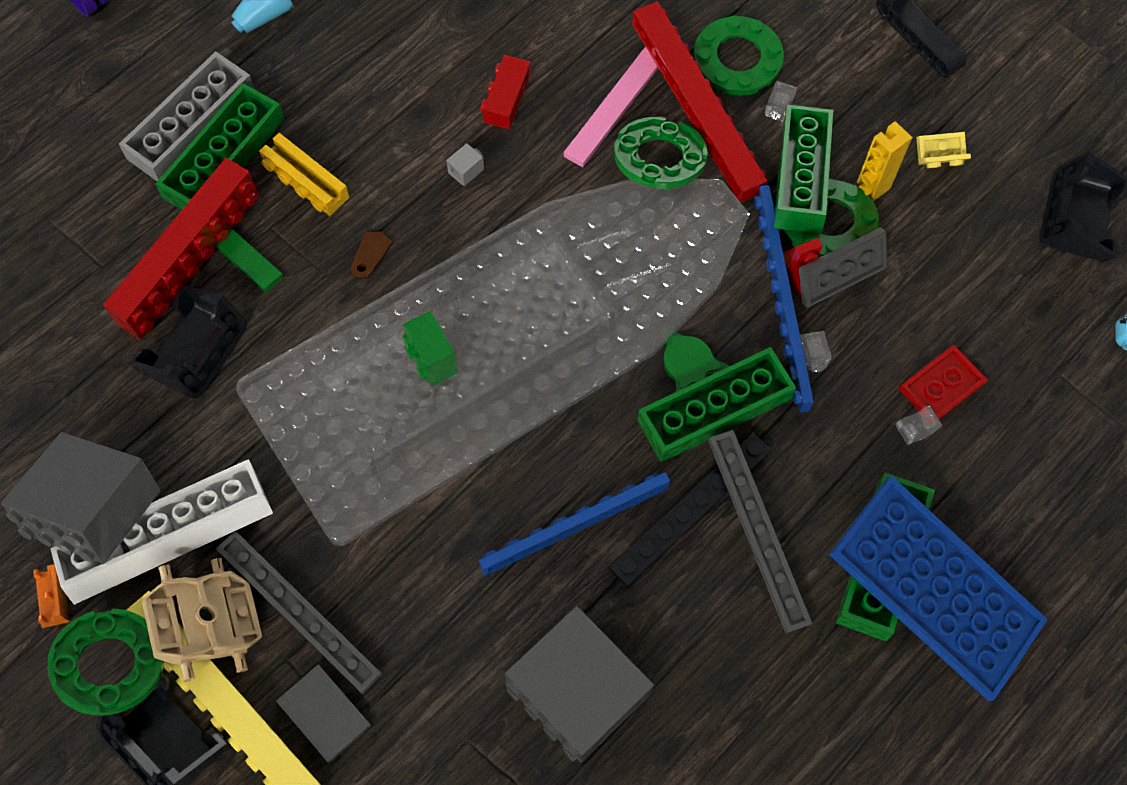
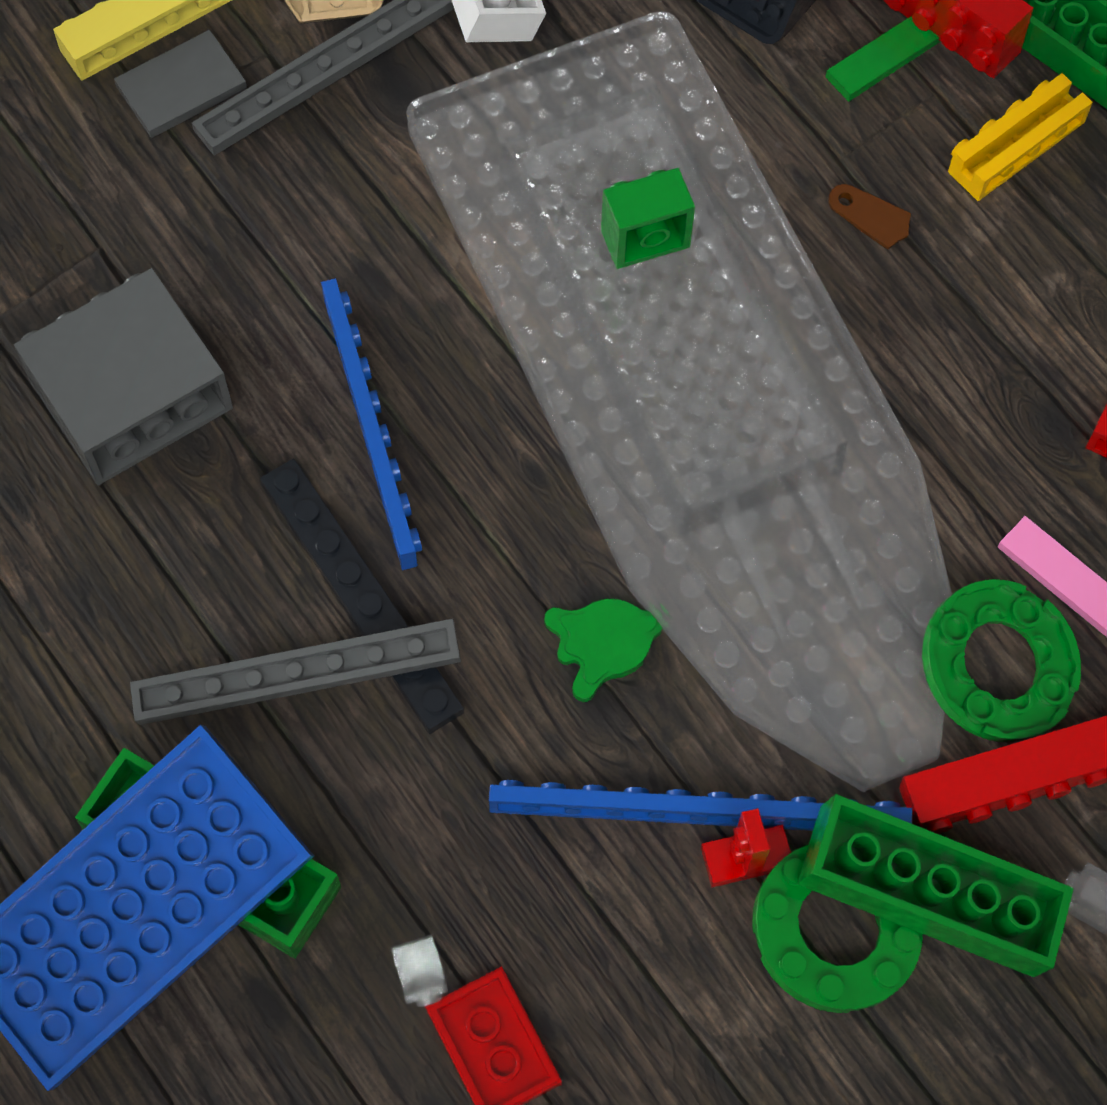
camera: 100 degrees right, 0 degrees up
light grey brick [446,143,484,186] -> none
green brick [637,347,796,463] -> none
dark grey tile [799,227,887,308] -> none
clear brick [800,331,832,372] -> none
yellow brick [855,121,912,202] -> none

